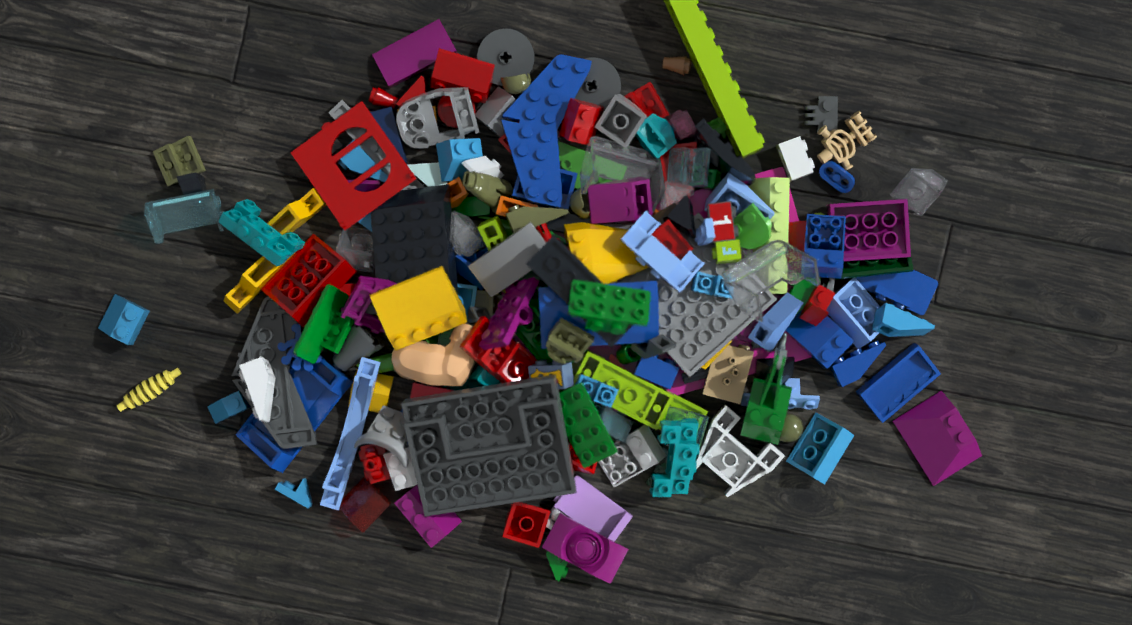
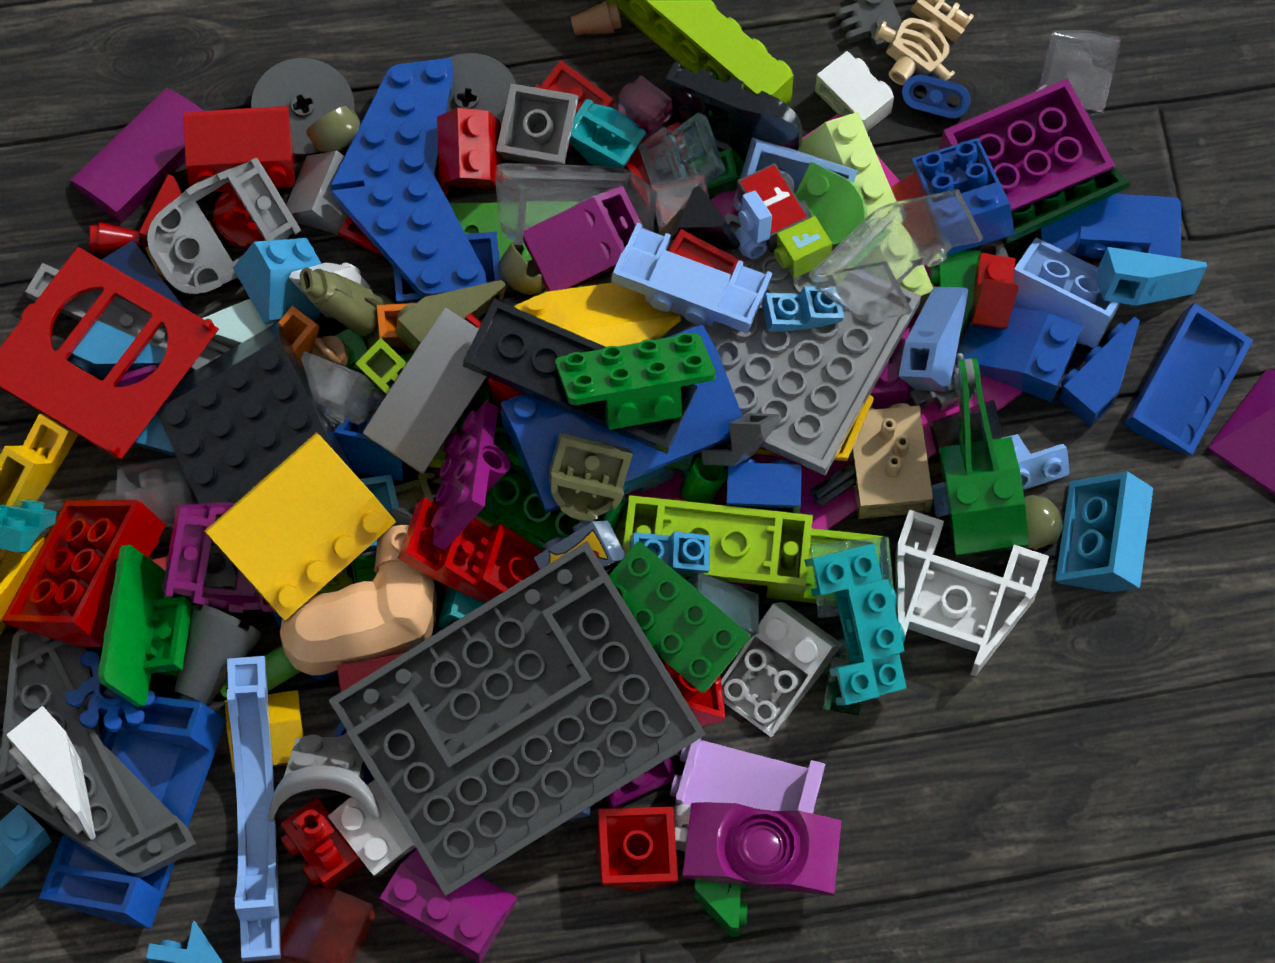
camera: 25 degrees left, 20 degrees down
none -> medium nougat tile [312,335,349,373]

